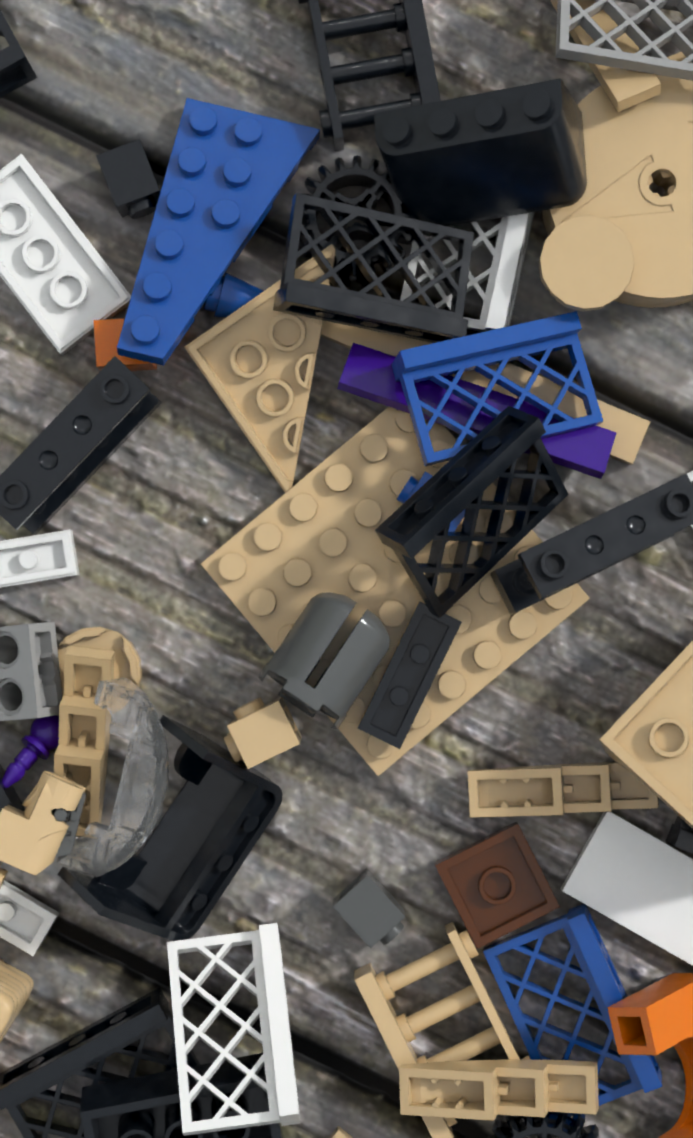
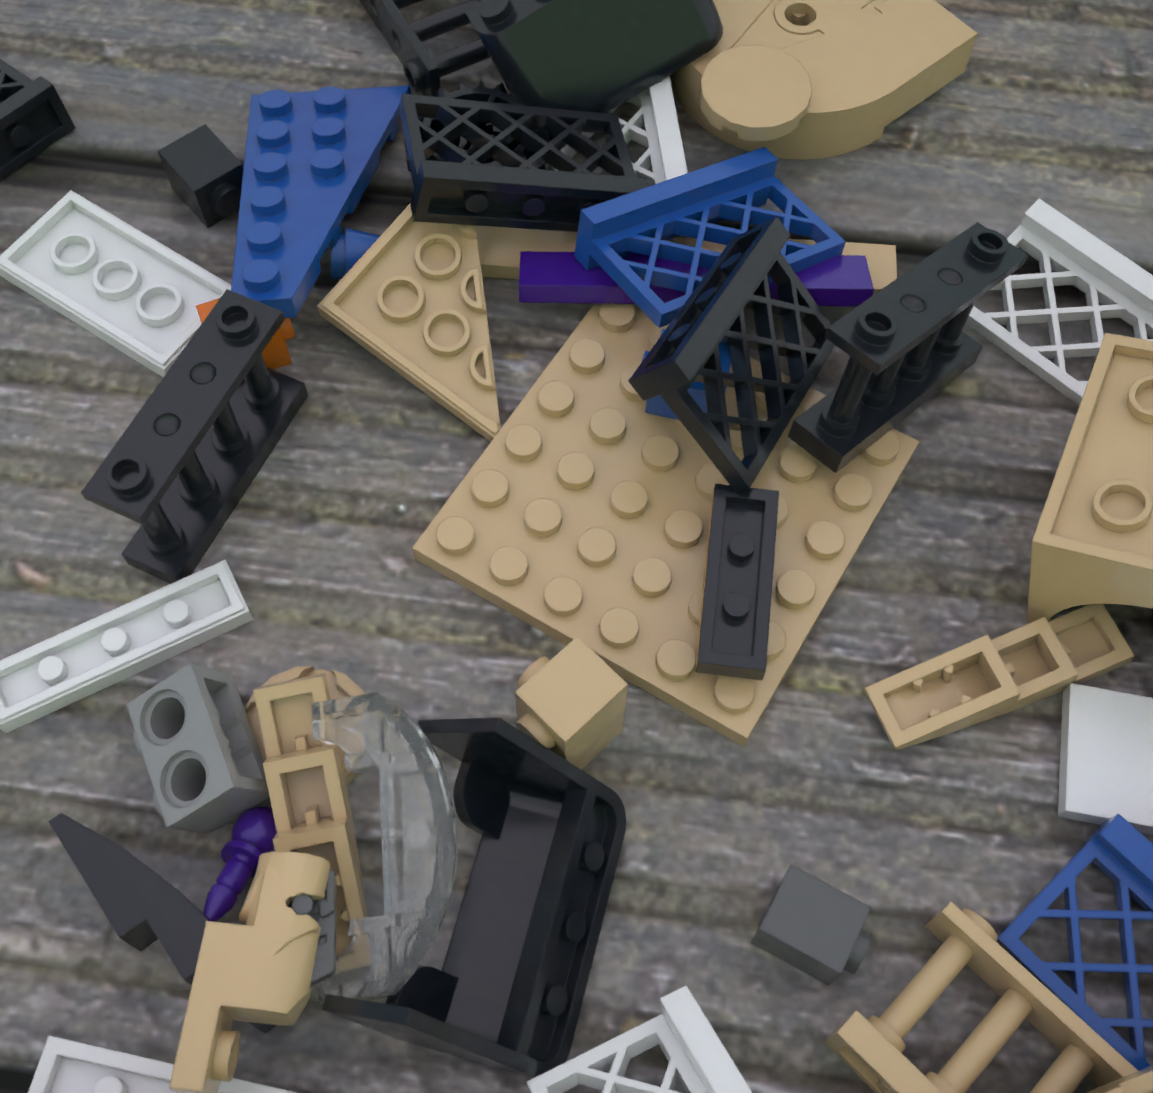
camera: 20 degrees left, 25 degrees down
dark grey cylinder [258,592,390,729] -> none
reddish brown plate [434,822,560,949] -> none

